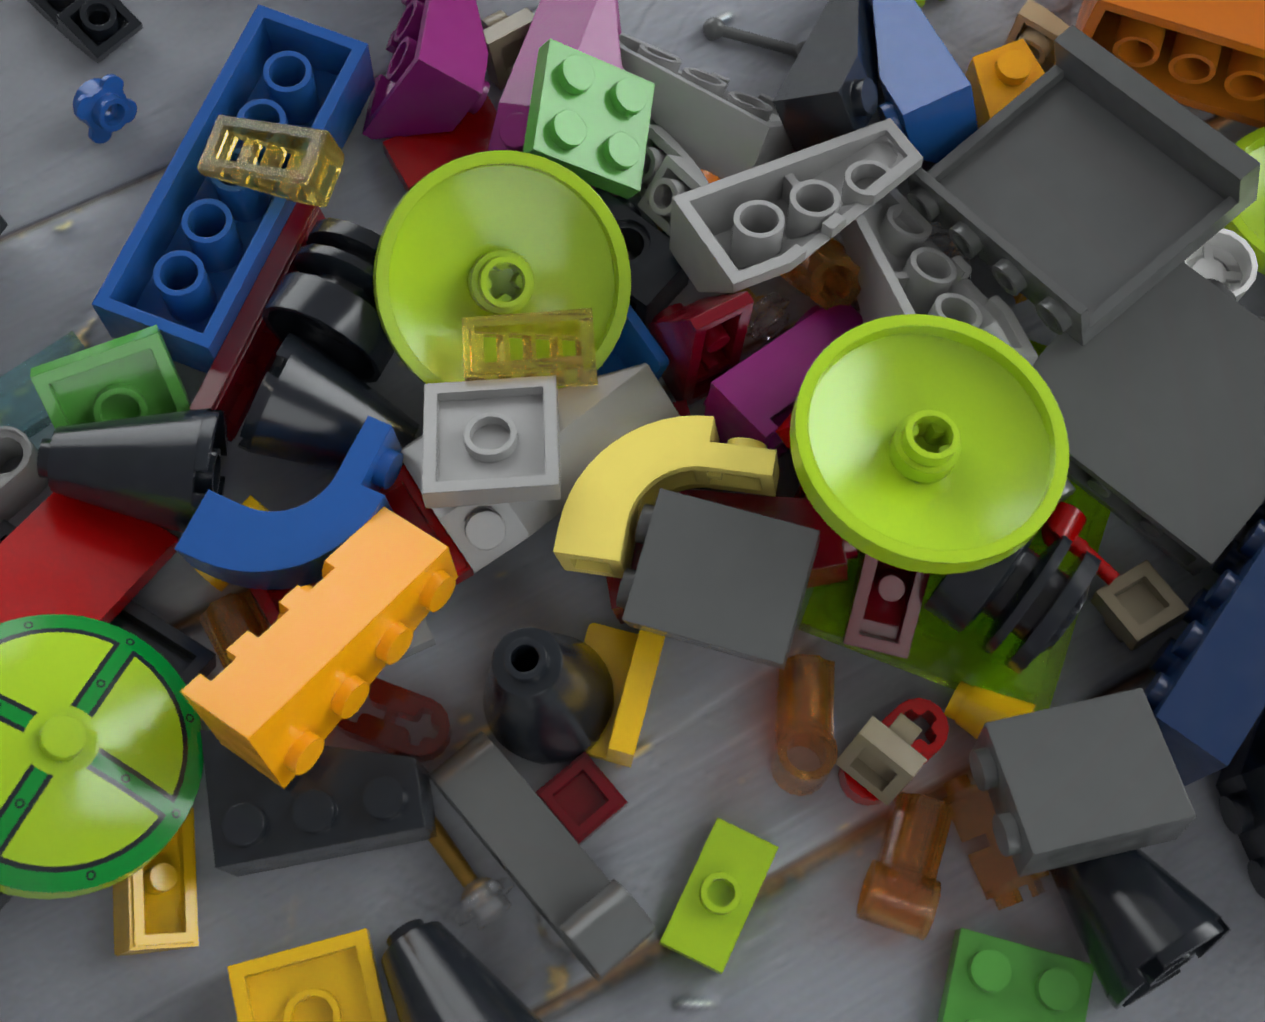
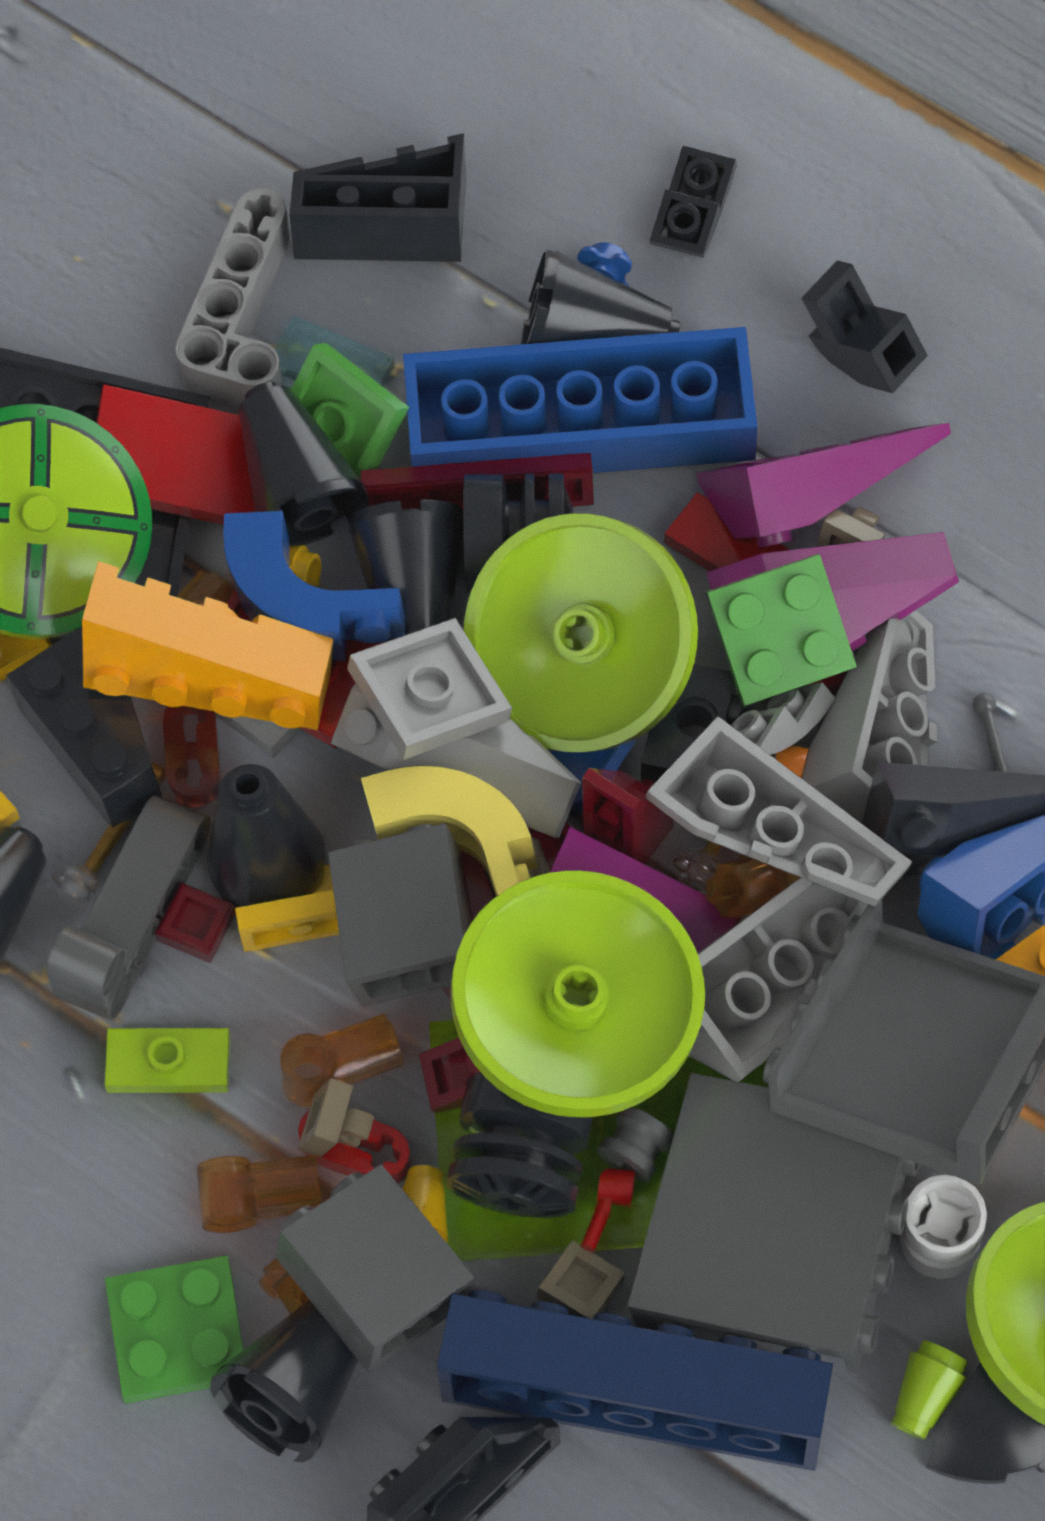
camera: 75 degrees right, 5 degrees down
clear yellow slope [197,115,344,207] -> none
clear yellow slope [462,308,598,386] -> none
none -> black cone [520,249,680,345]

